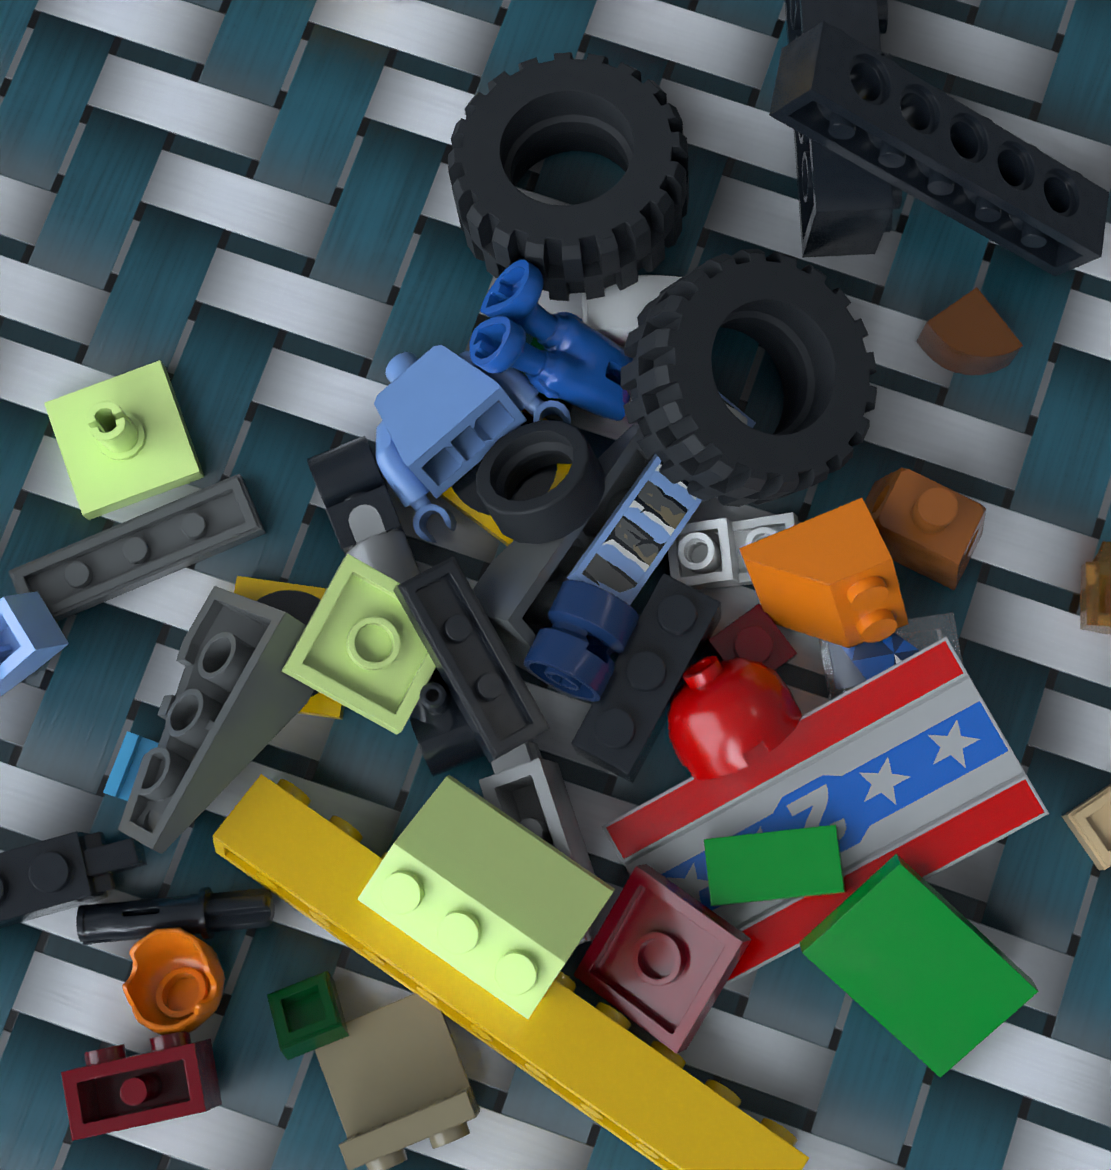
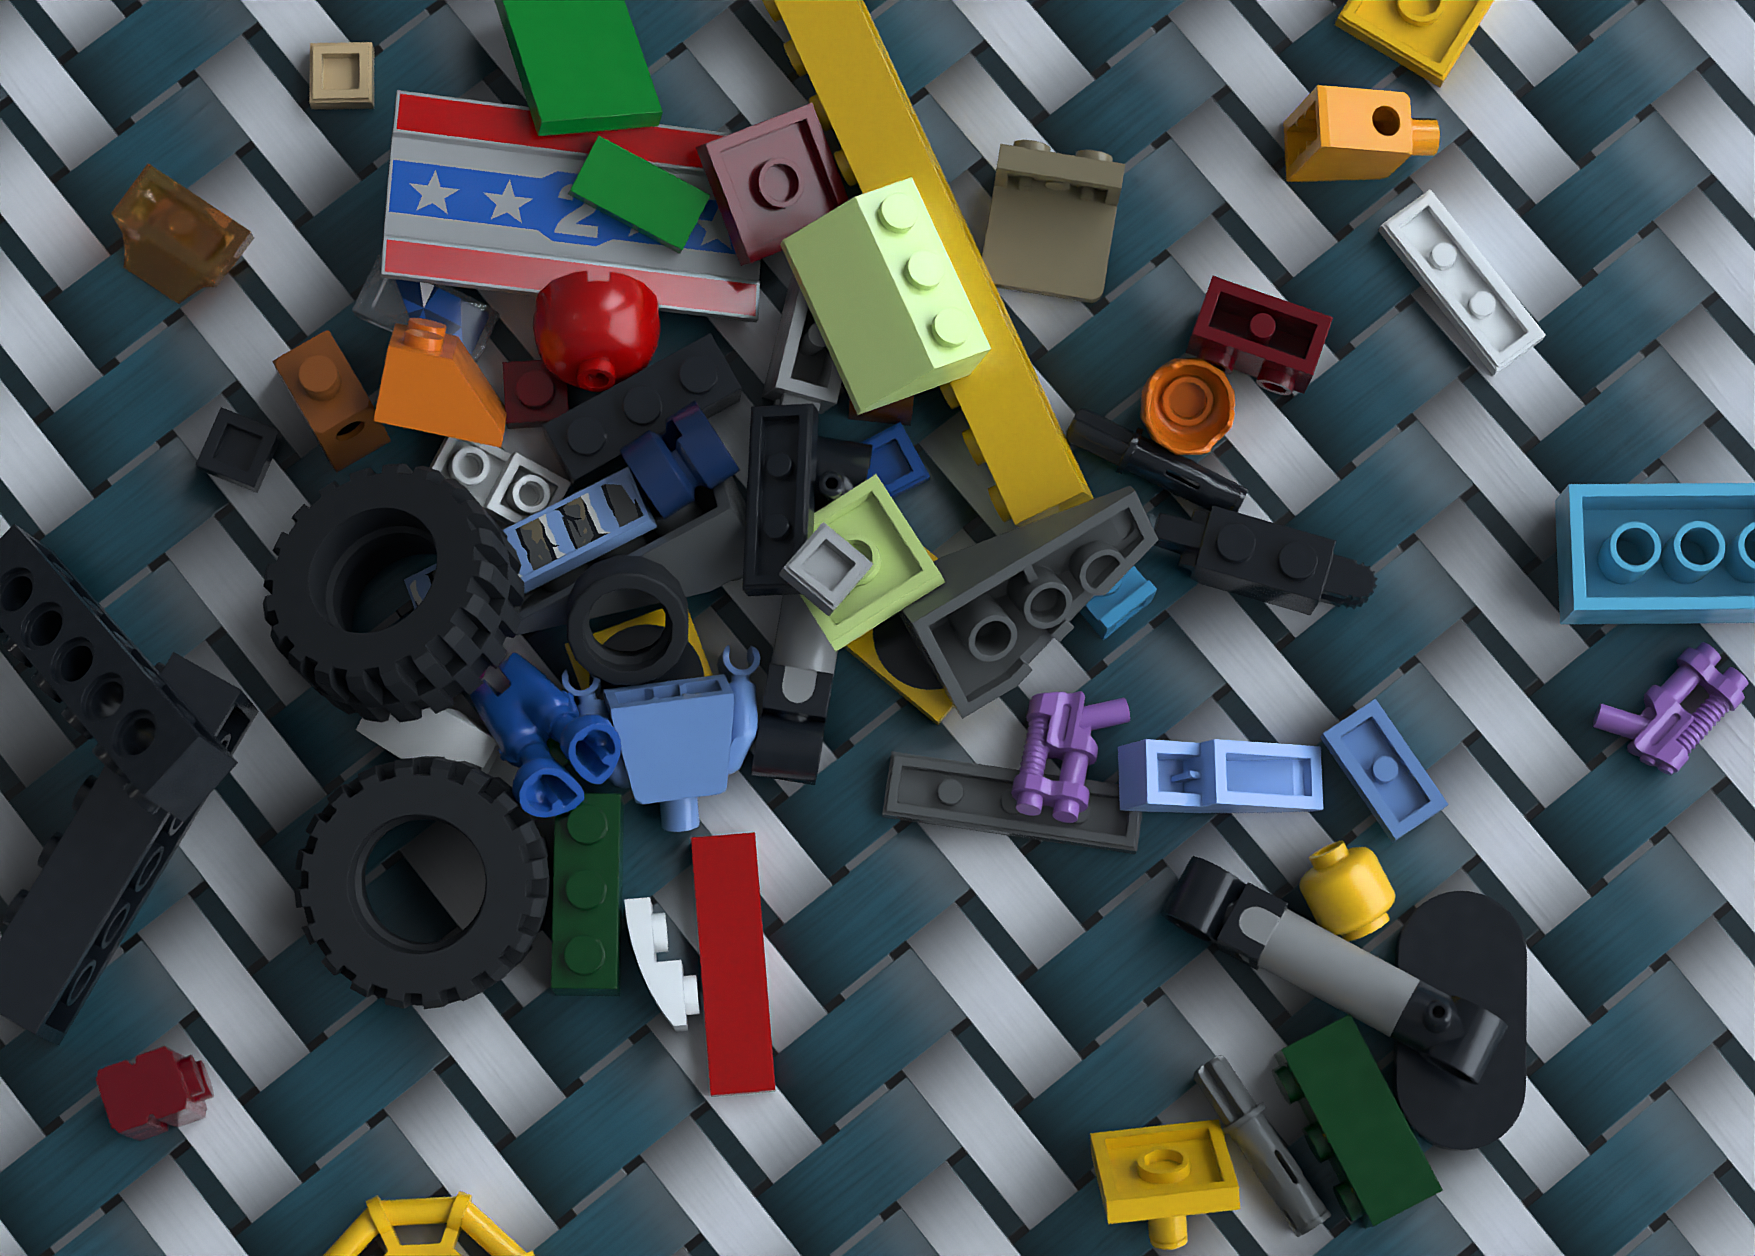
camera: 160 degrees left, 0 degrees up
yellowish green tile [44,360,204,520] -> none
dark green tile [267,971,349,1060] -> none
reddish brown brick [916,287,1023,375] -> none
none -> black plate [195,407,282,493]
none -> dark green brick [551,793,624,996]
none -> white slope [624,897,699,1032]
none -> red tile [691,832,776,1097]
none -> light grey tile [779,522,873,616]
none -> blue tile [861,422,930,499]
none -> medium lavender piece [1011,691,1130,823]

